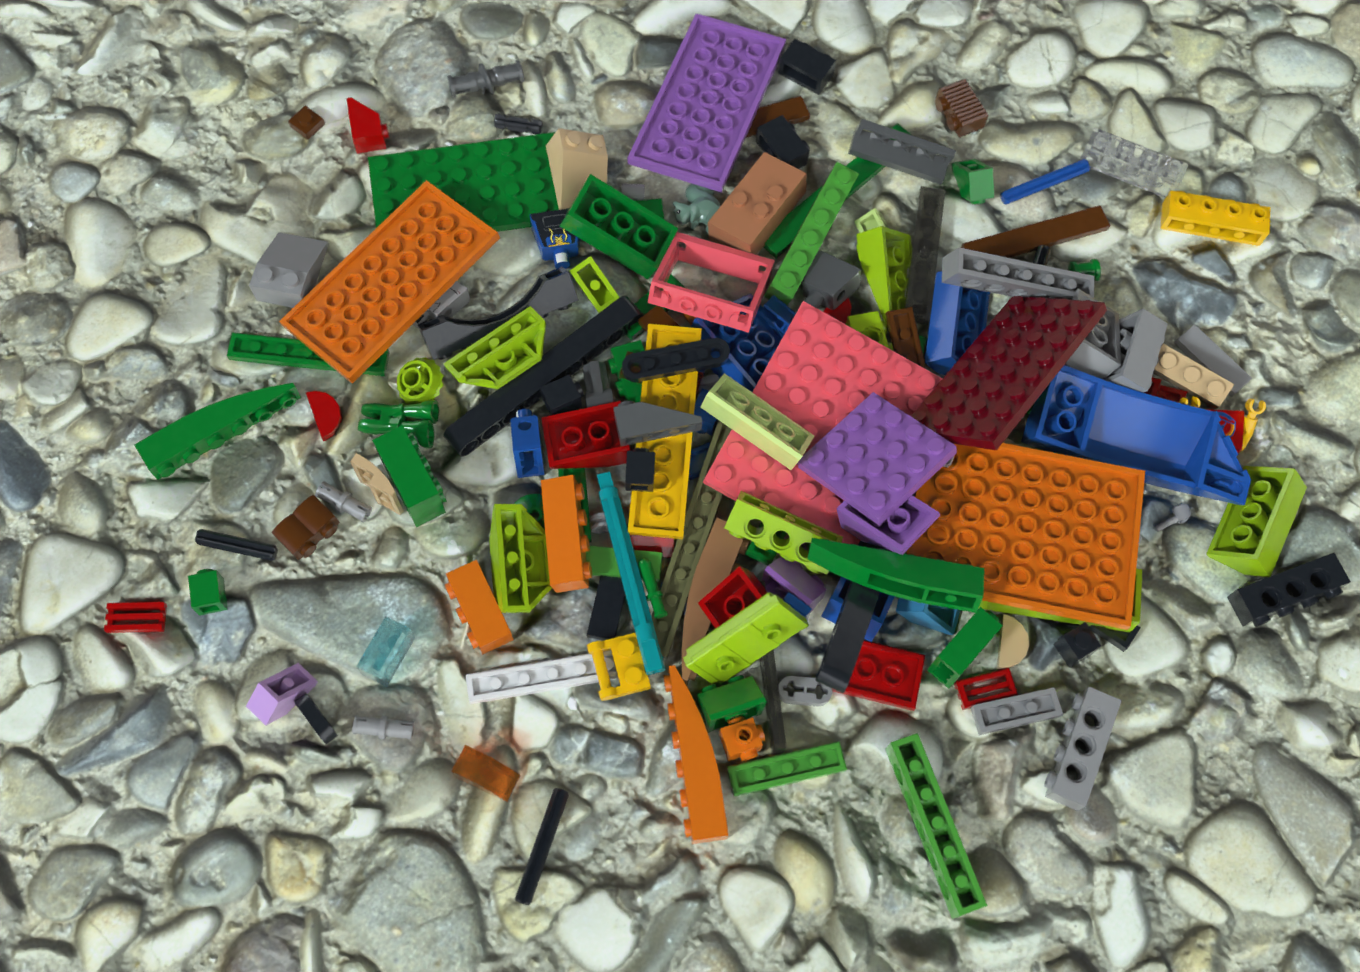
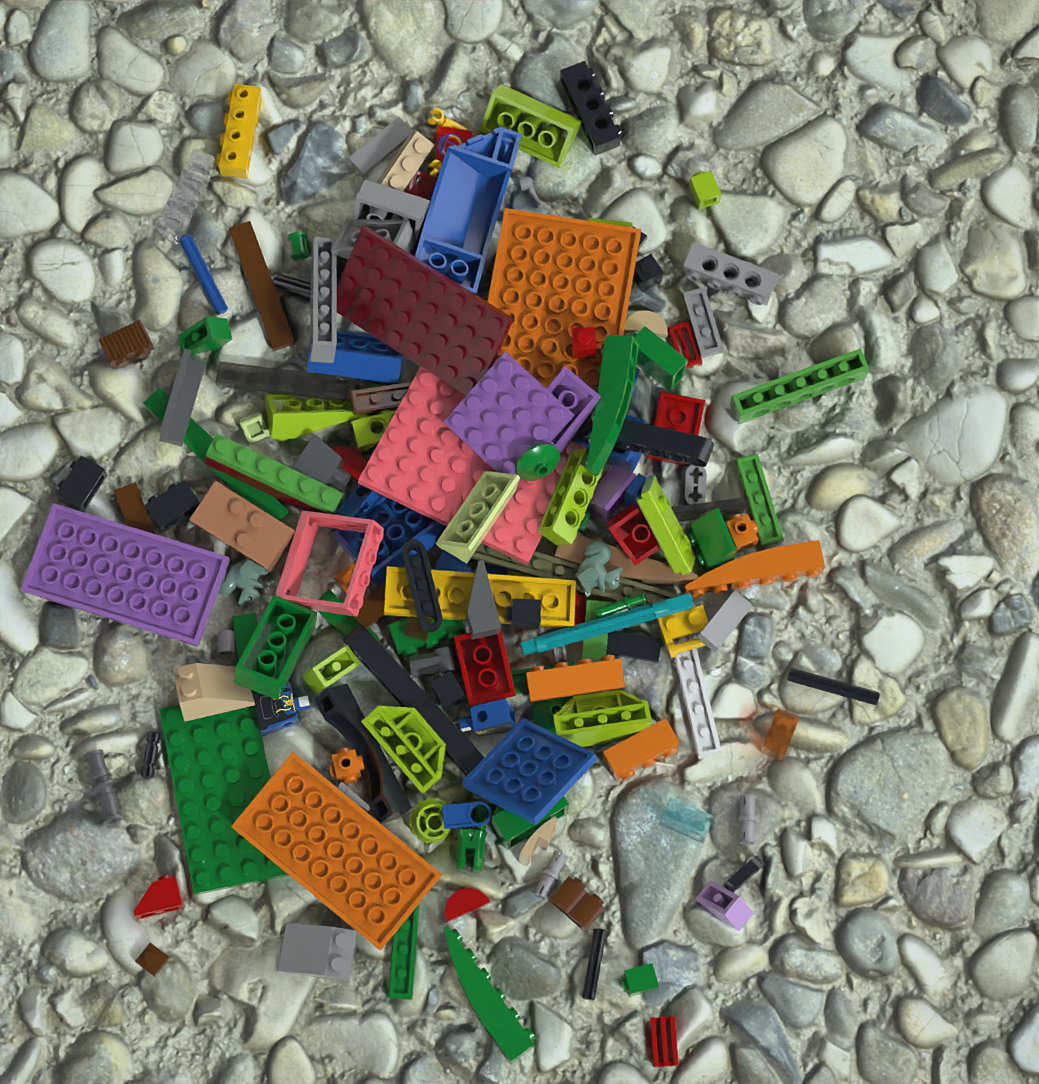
camera: 90 degrees left, 5 degrees up
none -> orange brick [329,748,364,784]
none -> blue piece [442,801,493,829]
none -> blue plate [462,718,597,825]
none -> green dish [516,443,560,481]
none -> red brick [572,327,596,359]
none -> sand green animal [575,540,623,597]
none -> lime brick [689,170,721,210]
none -> light grey tile [697,590,753,652]

